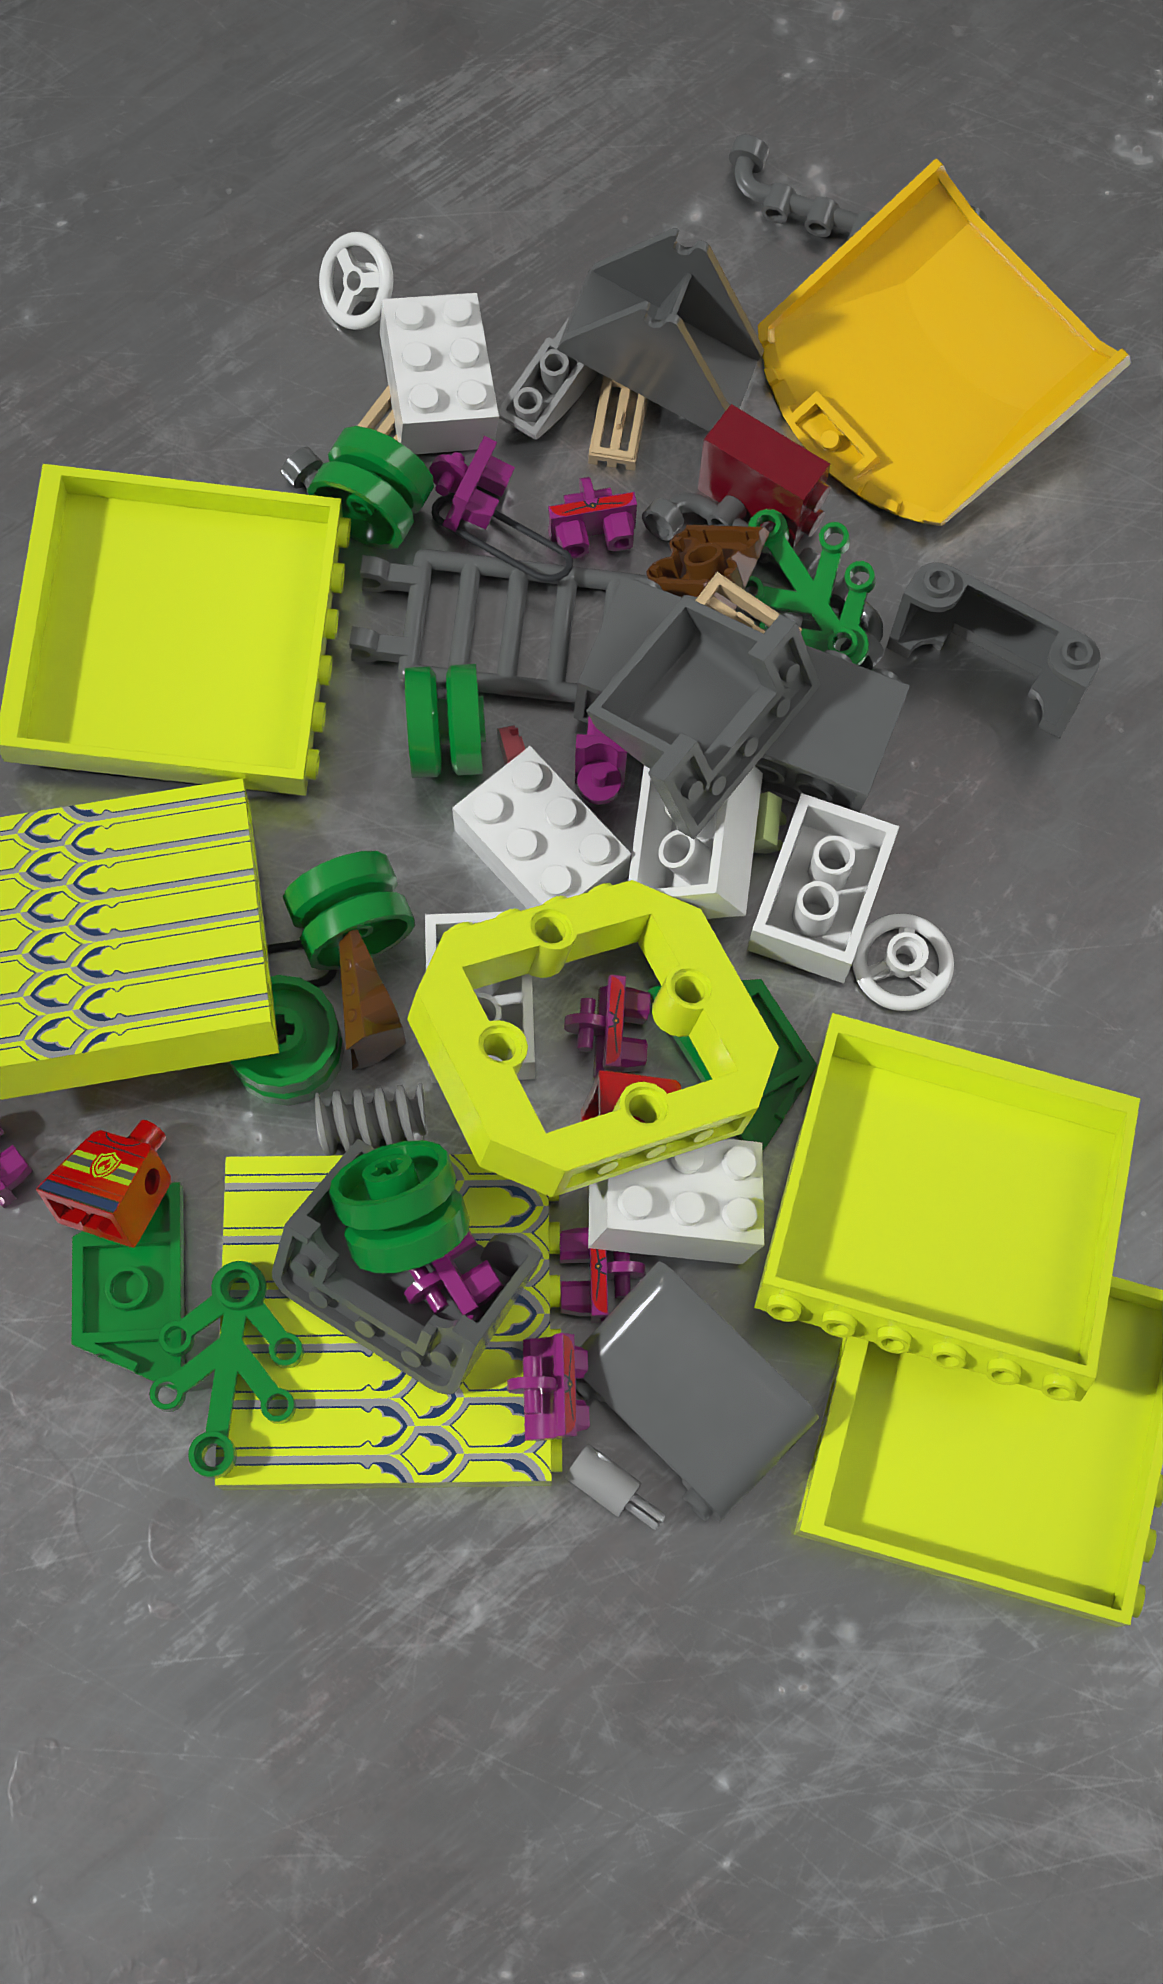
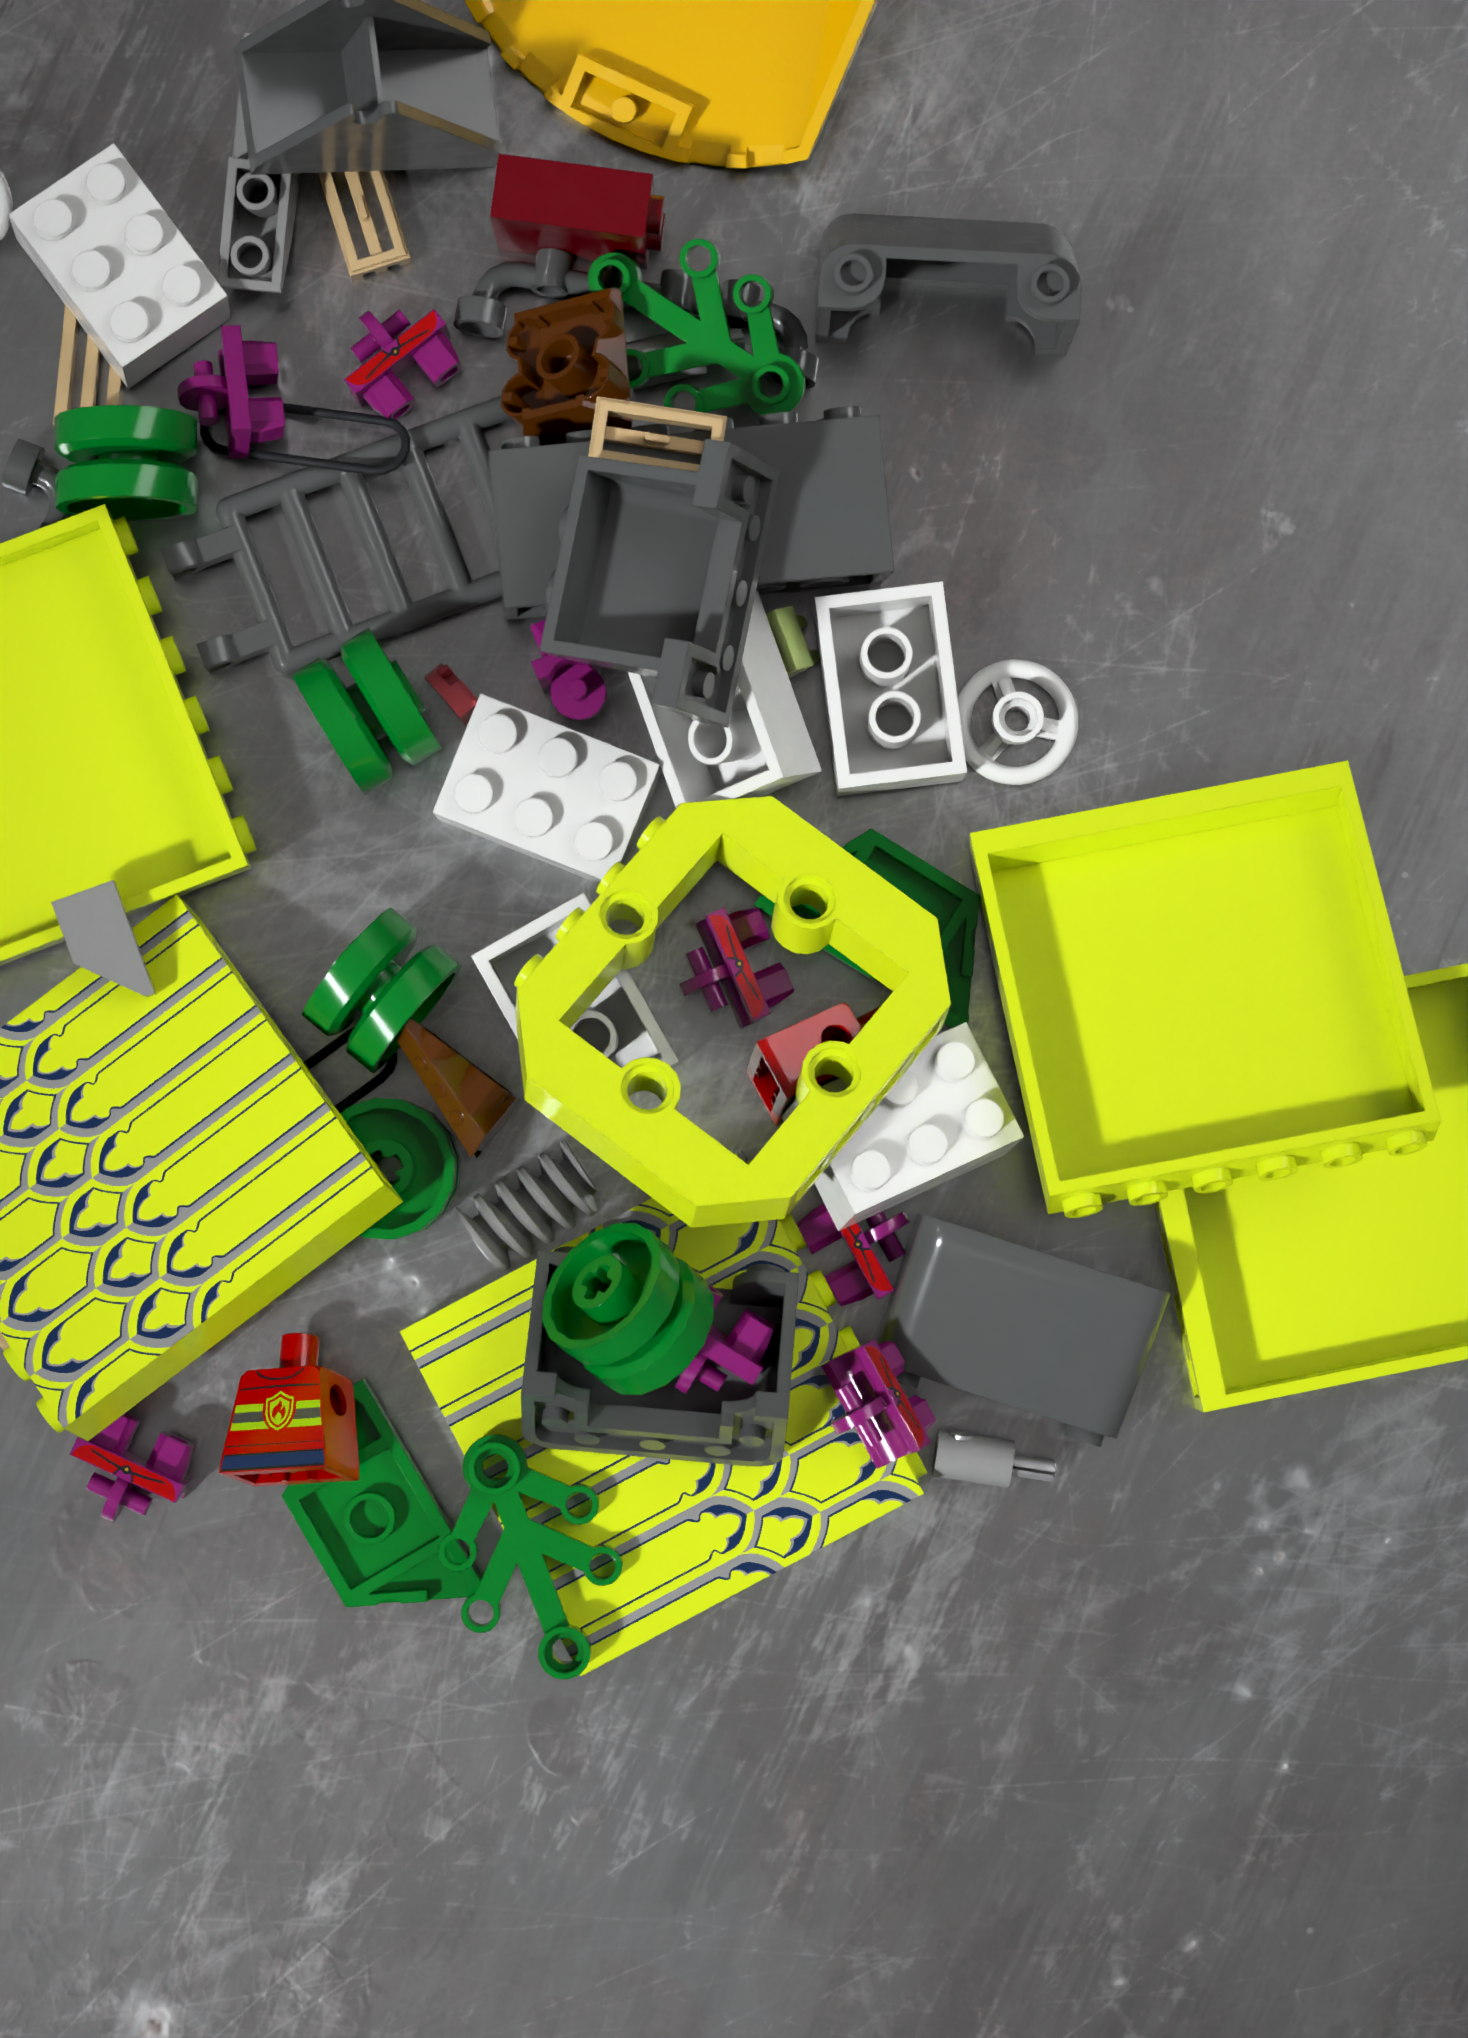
camera: 25 degrees left, 15 degrees up
none -> light grey tile [51,880,157,997]

